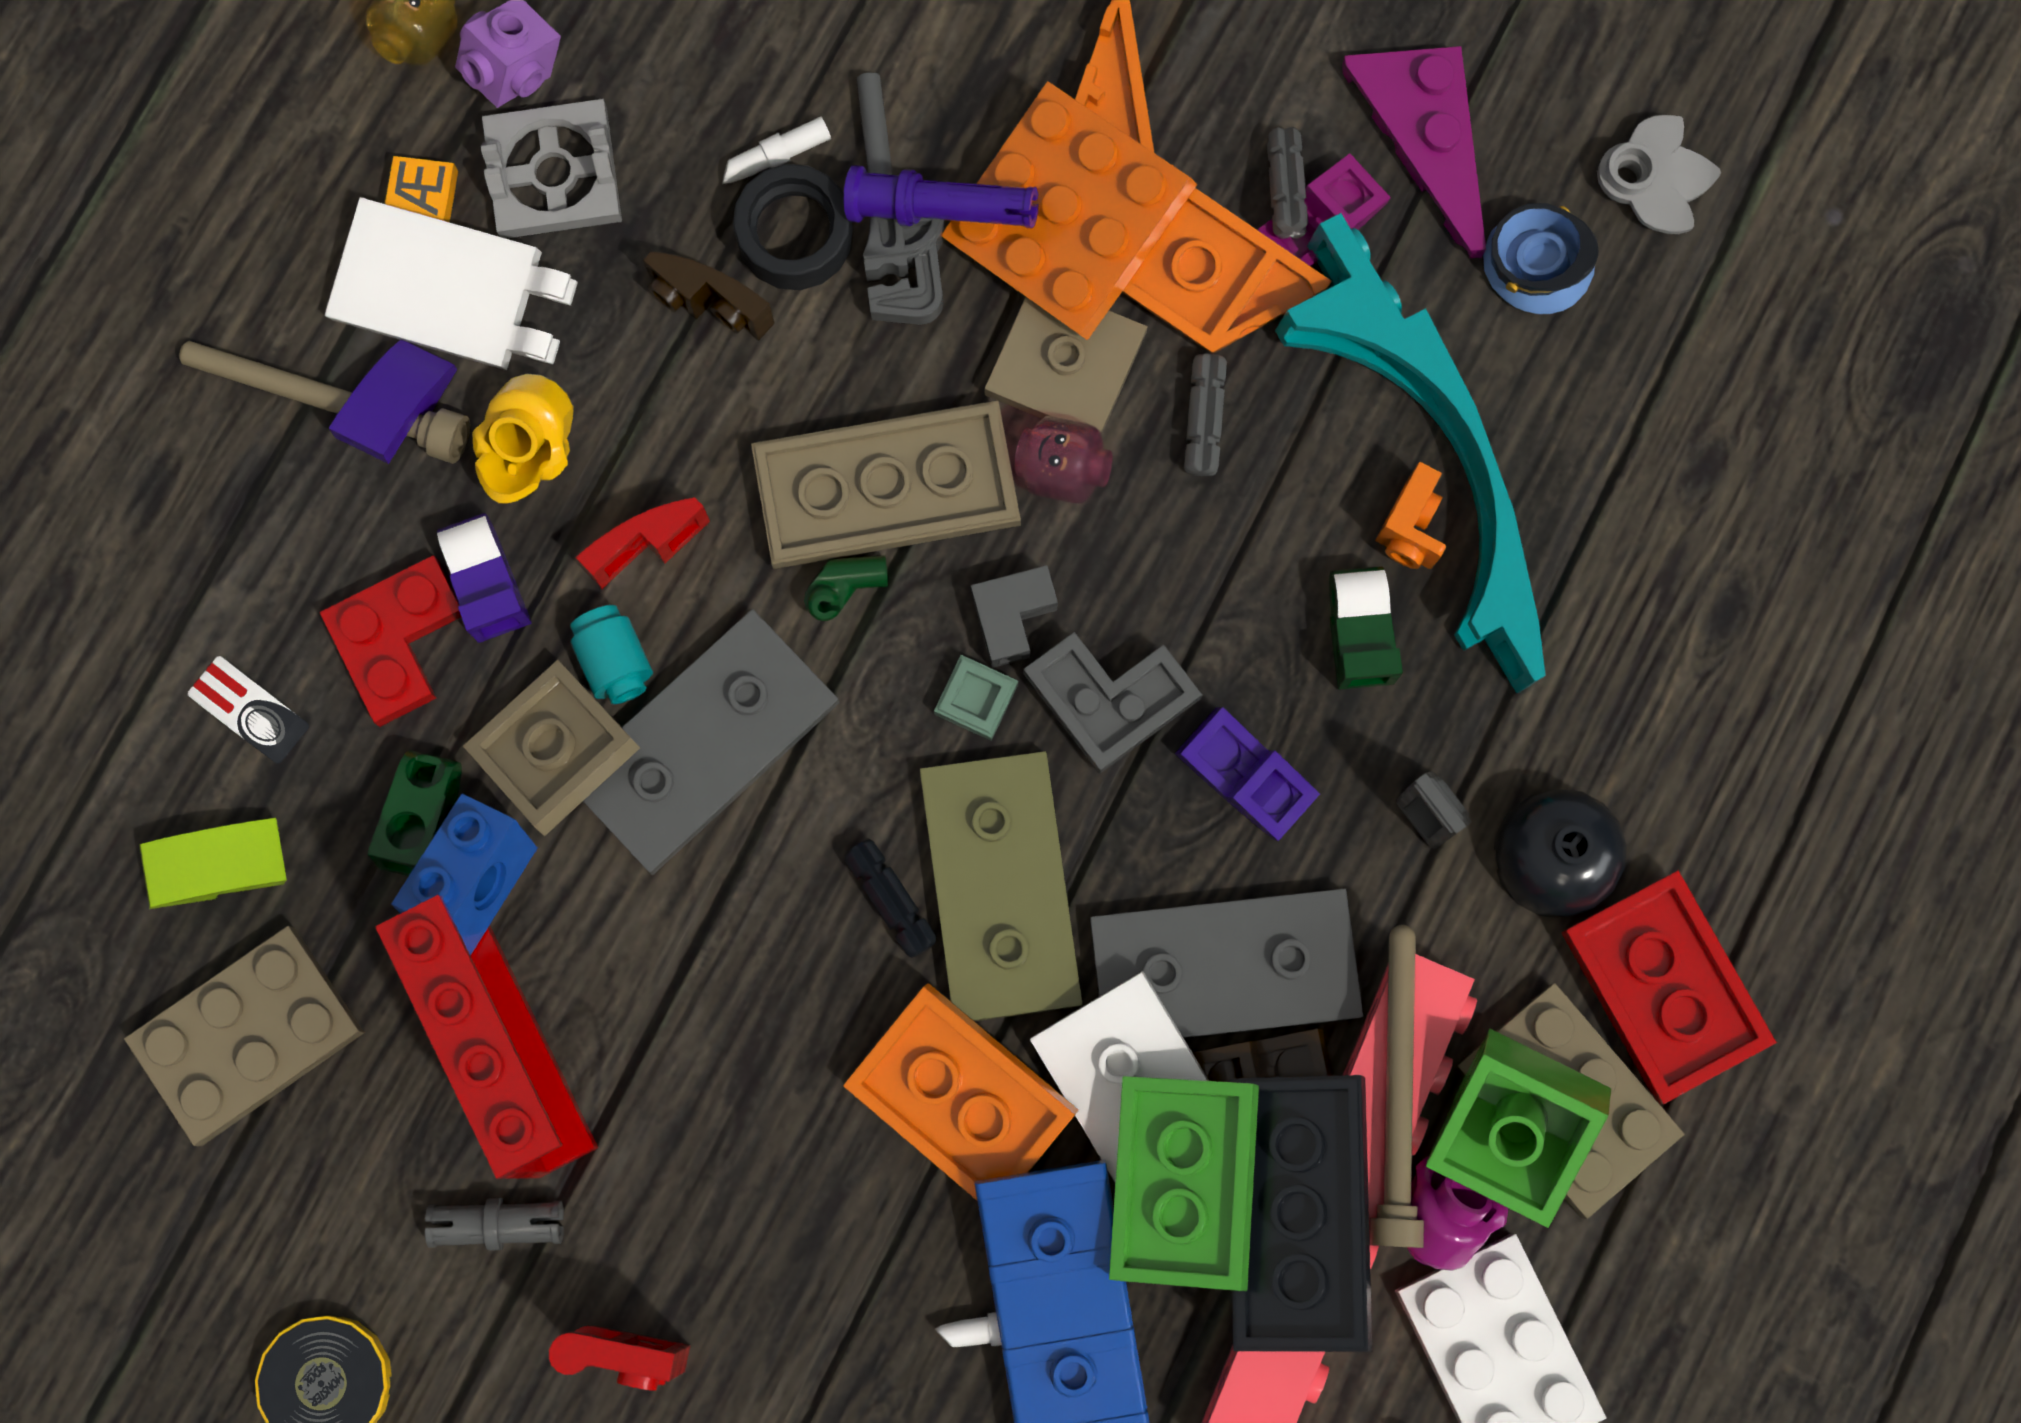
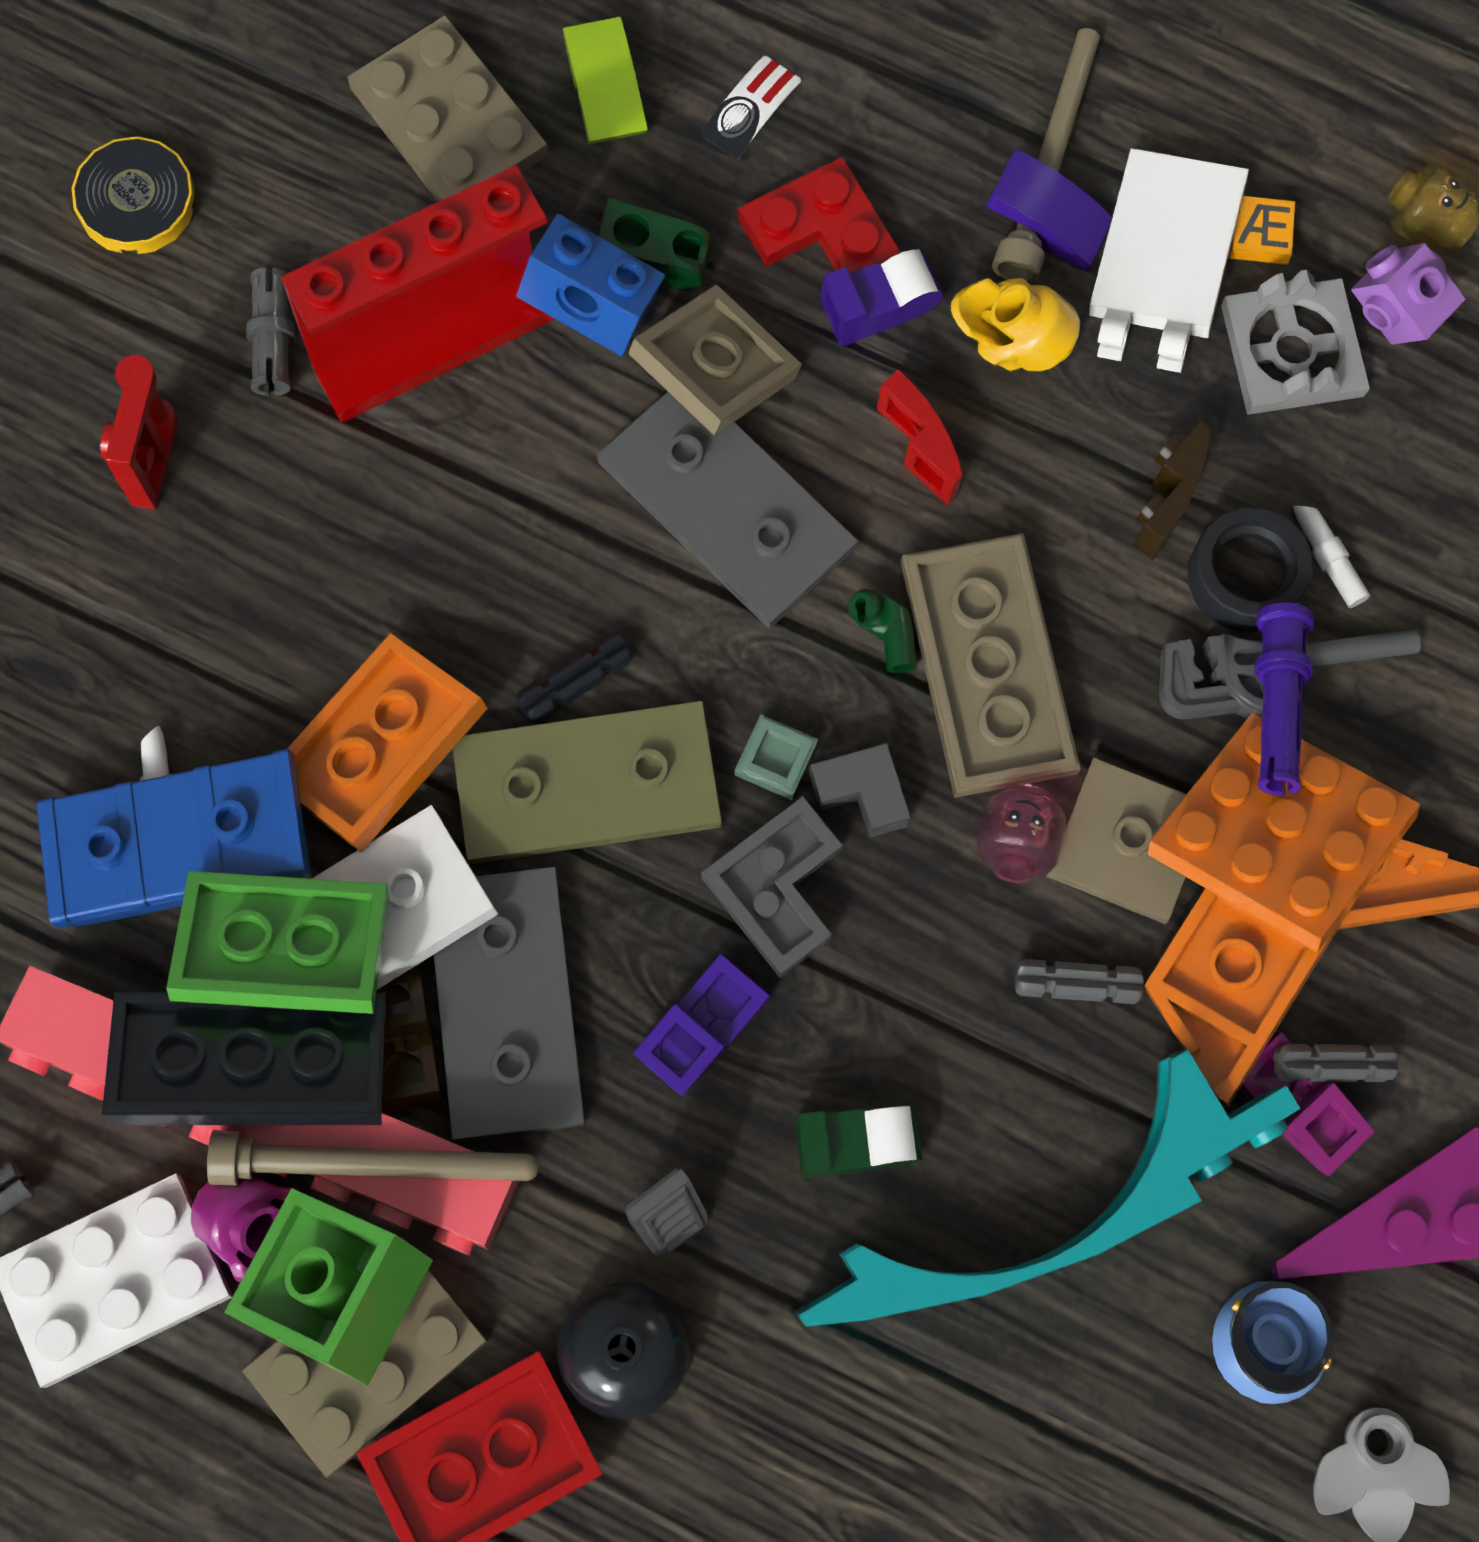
camera: 85 degrees right, 5 degrees down
teal brick [570,605,653,704] -> none
orange bracket [1375,462,1446,569] -> none

